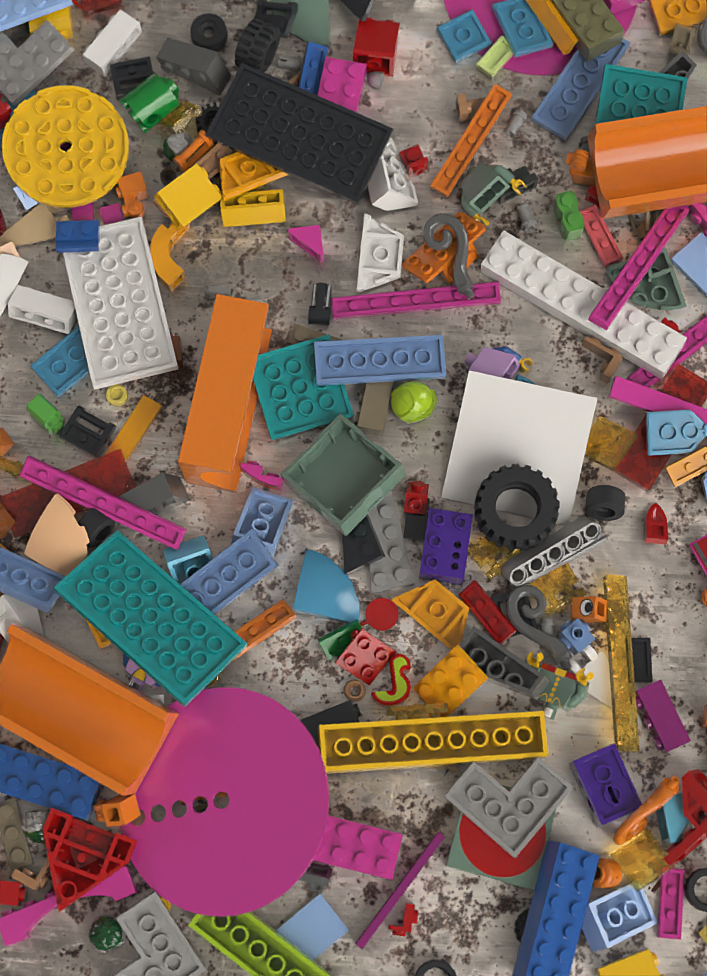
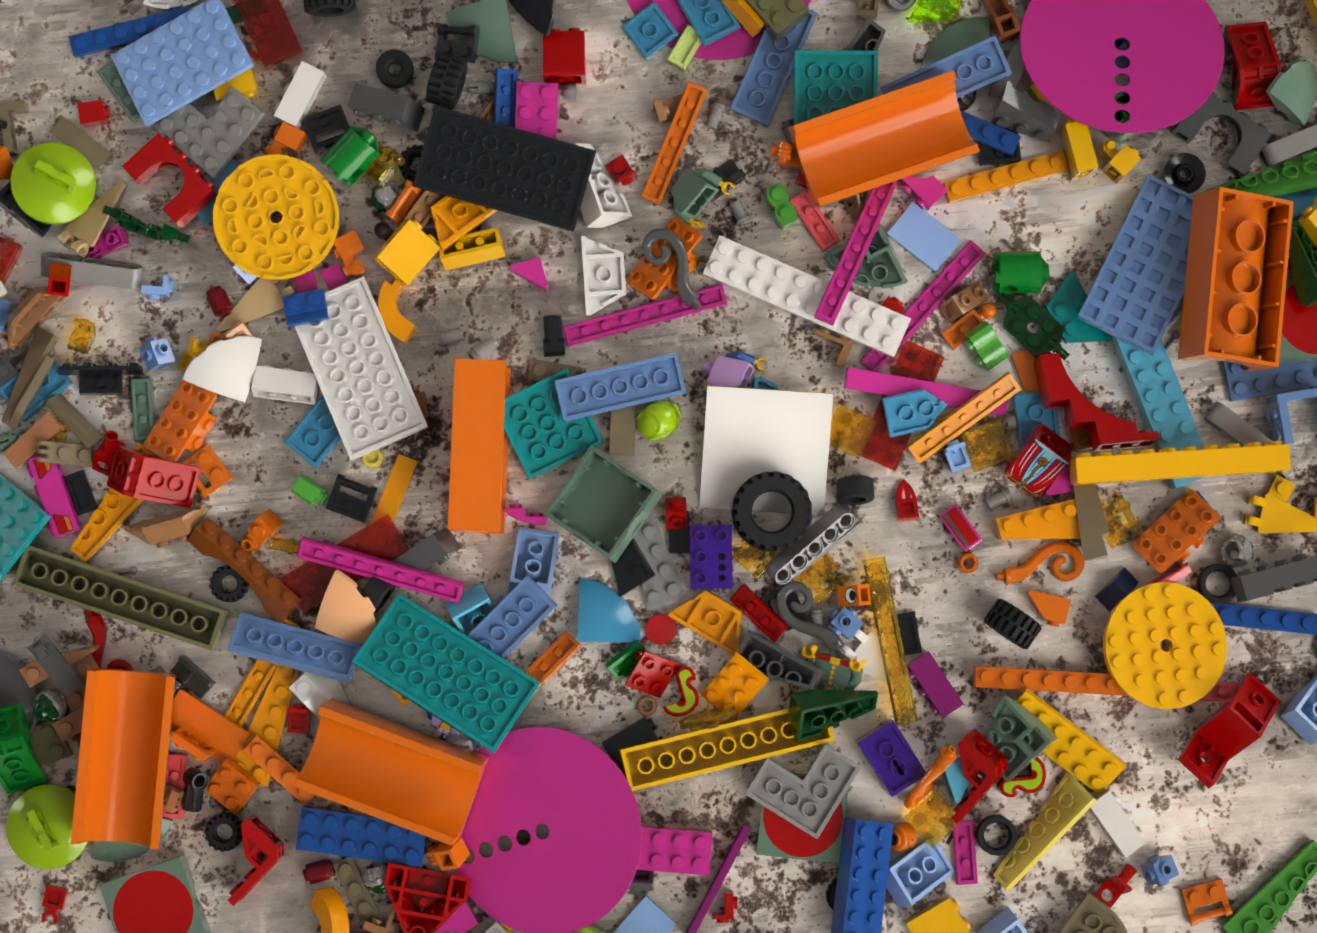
camera: 10 degrees left, 10 degrees up
none -> orange brick [264,121,308,155]
none -> dark green wedge [789,690,878,742]

